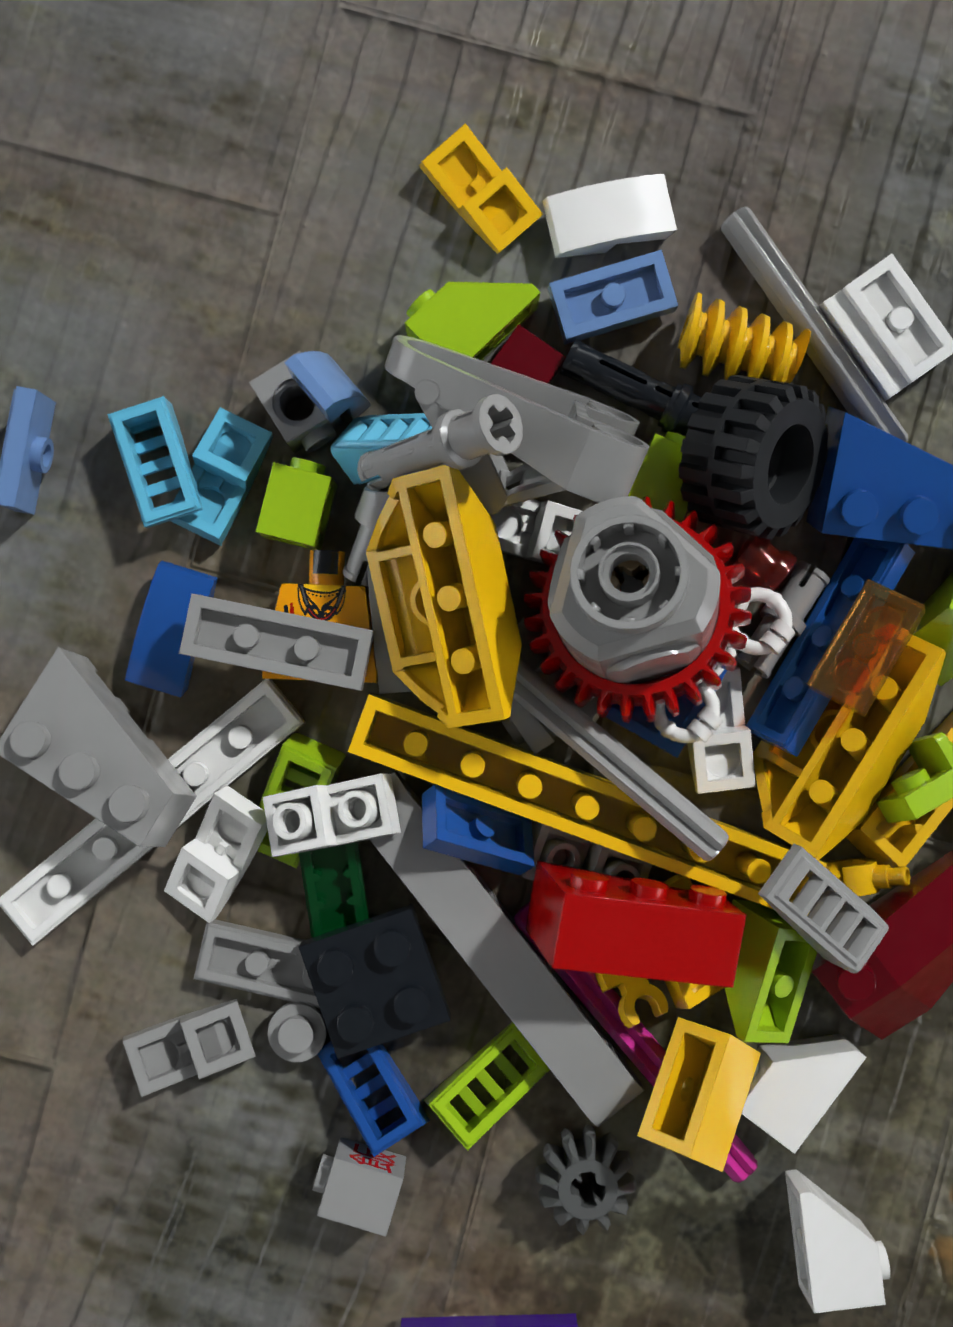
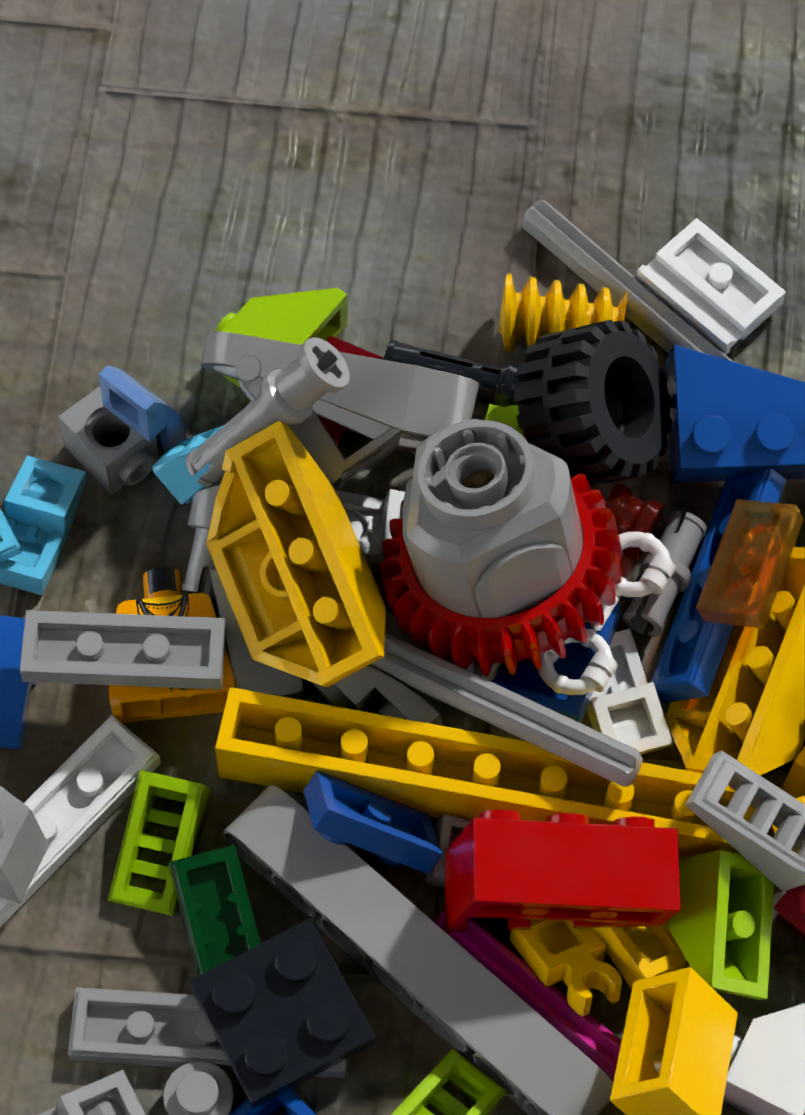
camera: 10 degrees left, 25 degrees down
white slope [164,785,268,923] -> none
lime brick [255,457,337,550] -> none
white slope [263,773,401,857] -> none
yellow slope [419,123,543,254] -> none
white slope [542,174,677,258] -> none
medium blue plate [548,250,678,345] -> none

